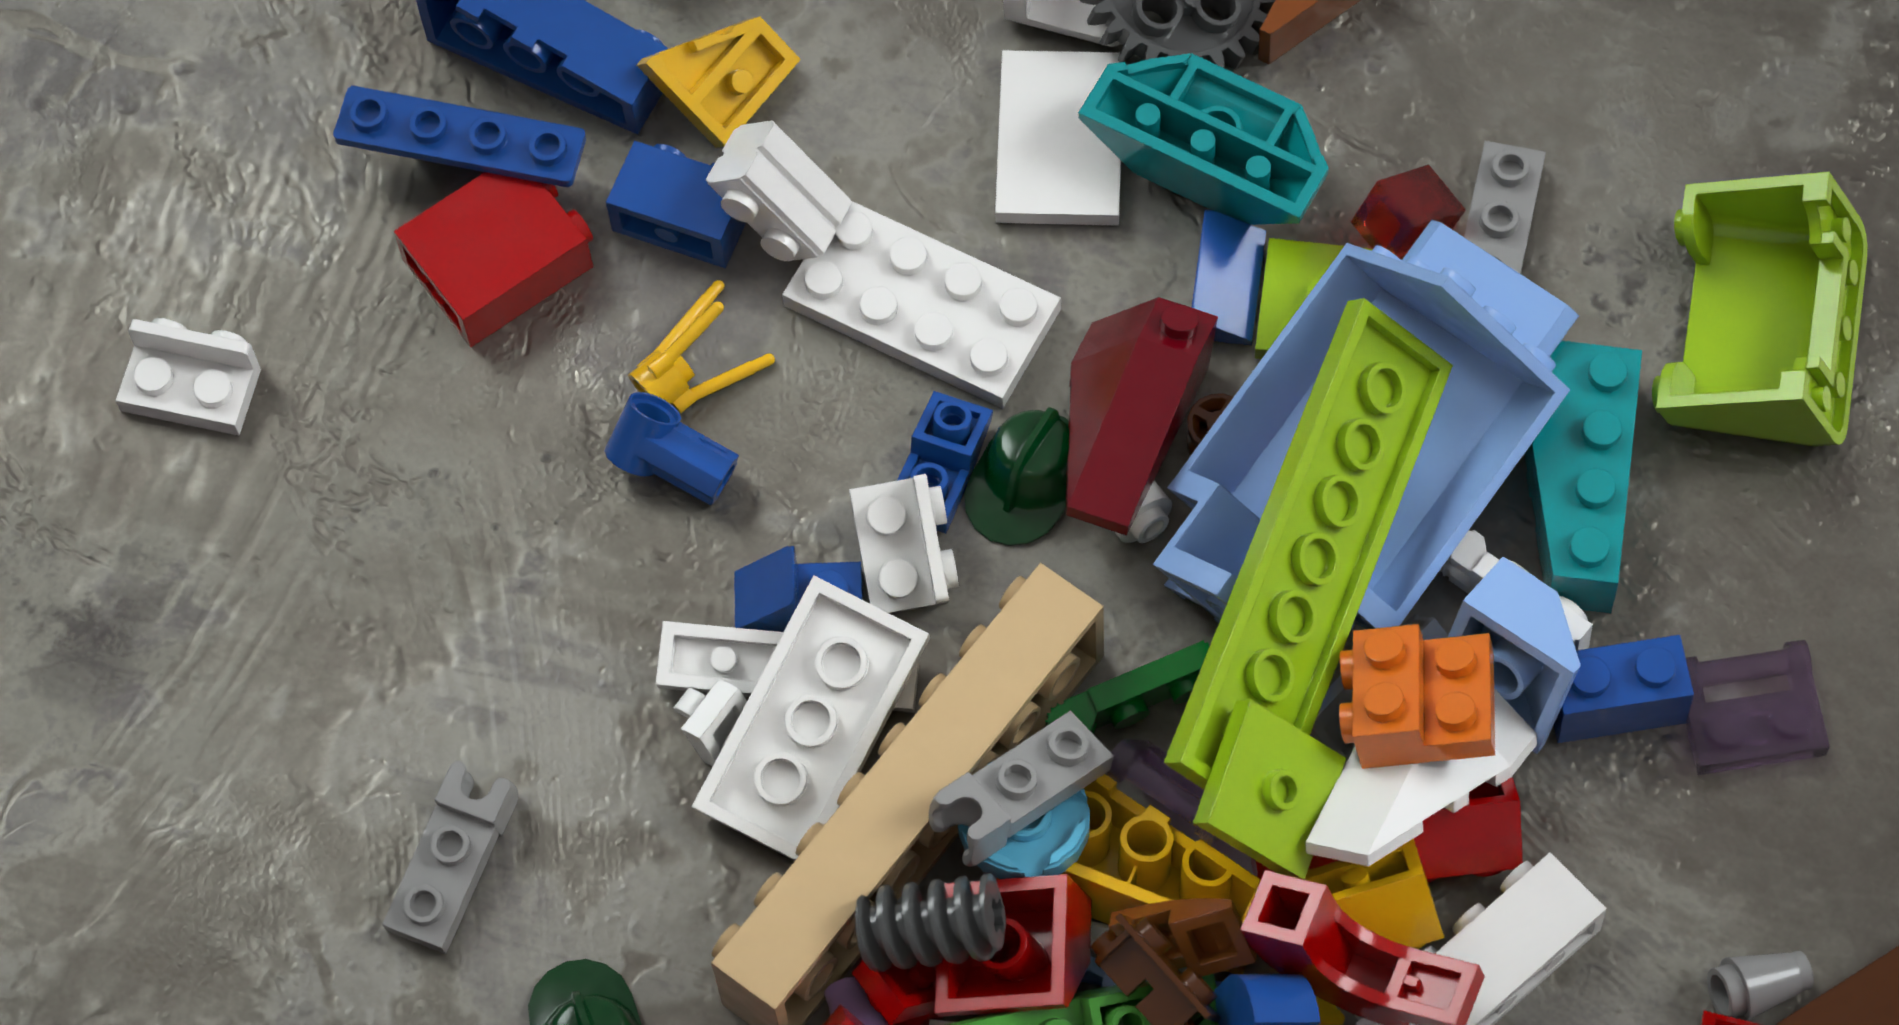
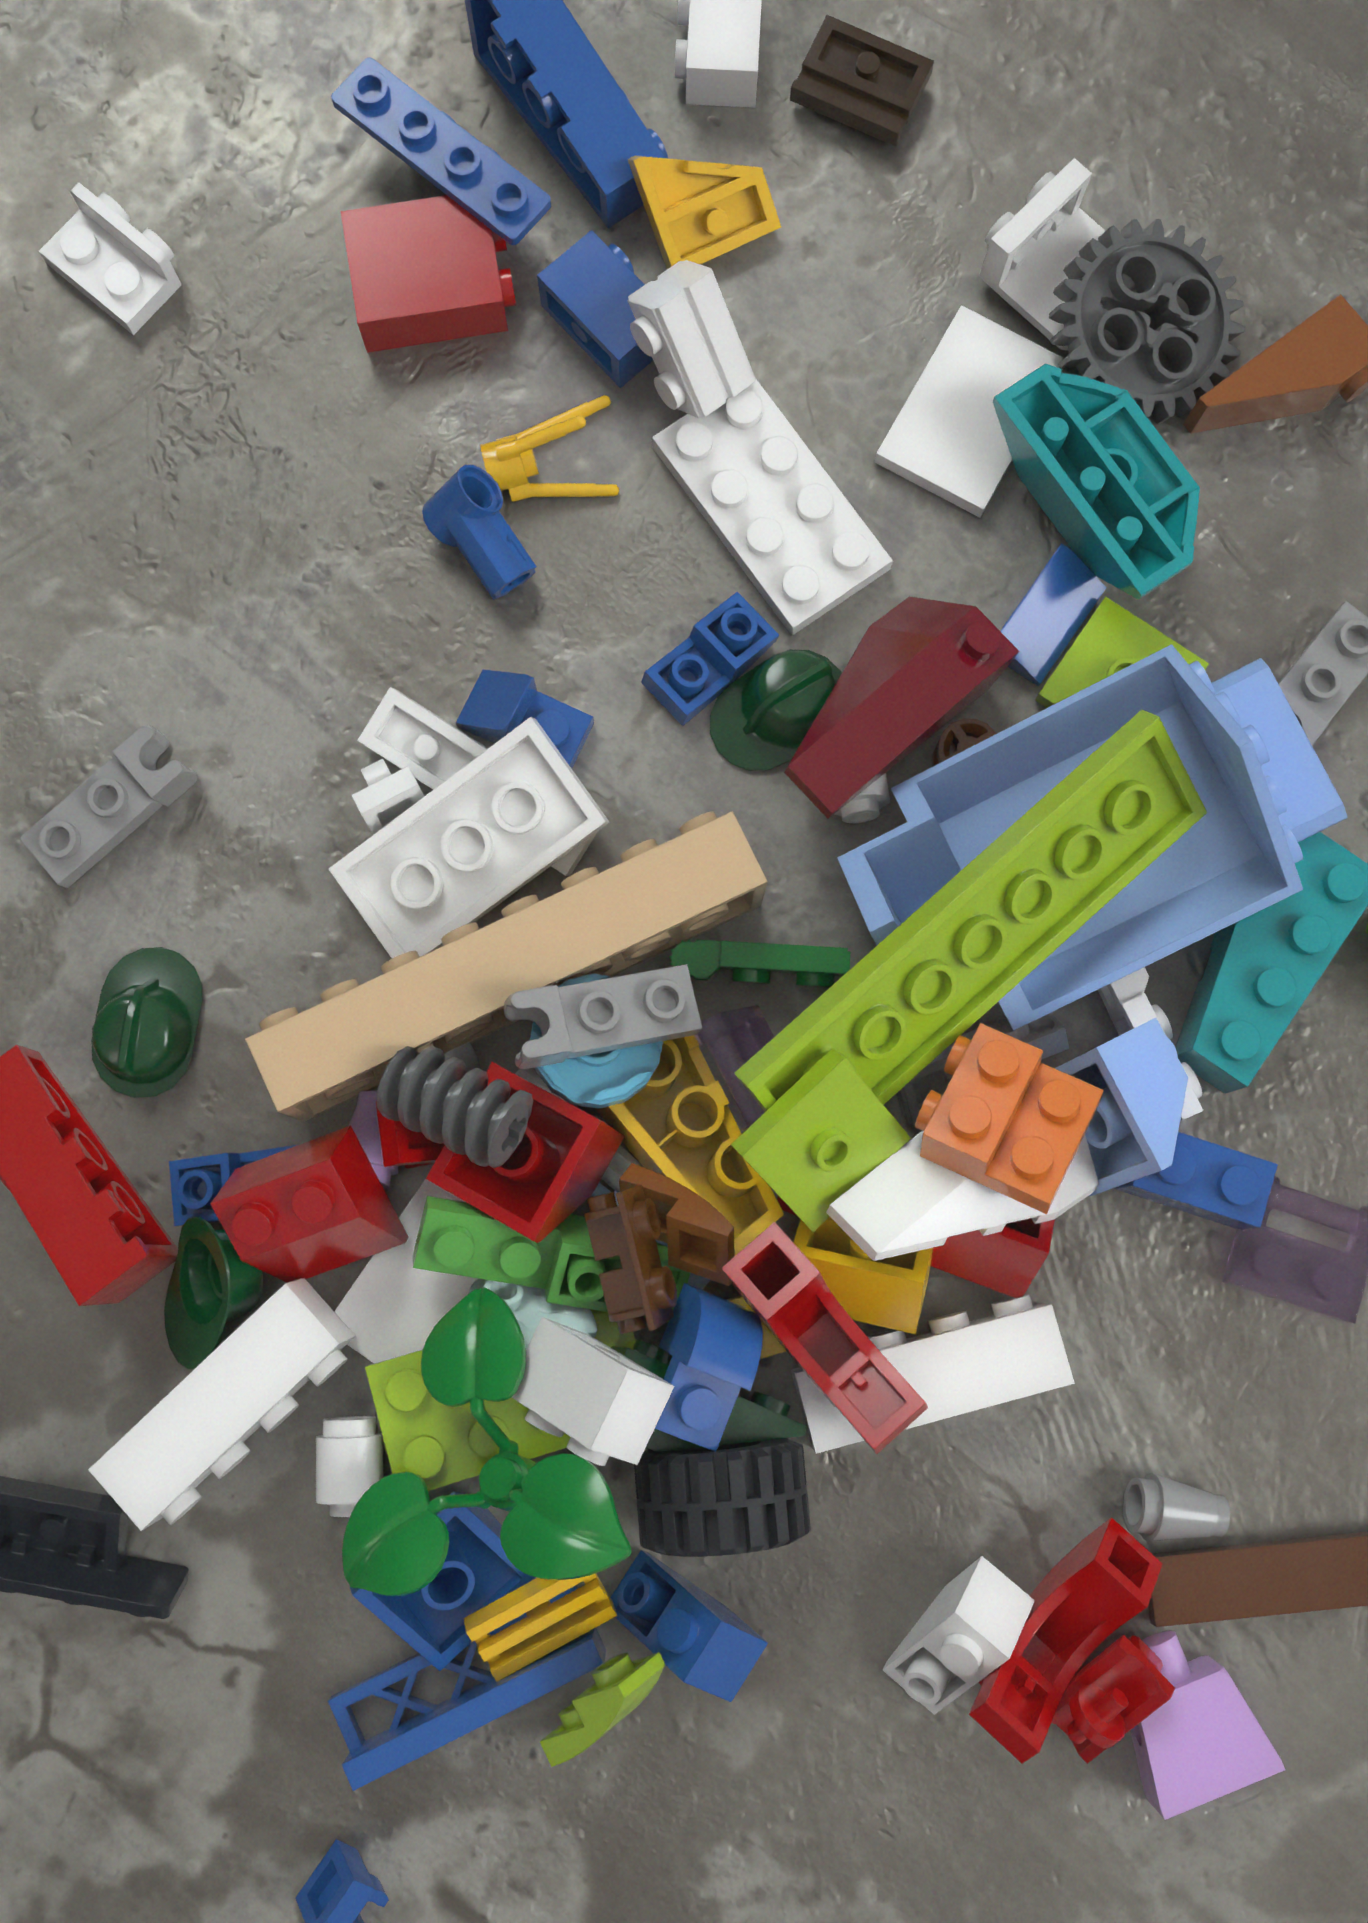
camera: 20 degrees right, 15 degrees up
white bracket [849,474,959,613] -> none
clear red brick [1351,164,1466,260] -> none

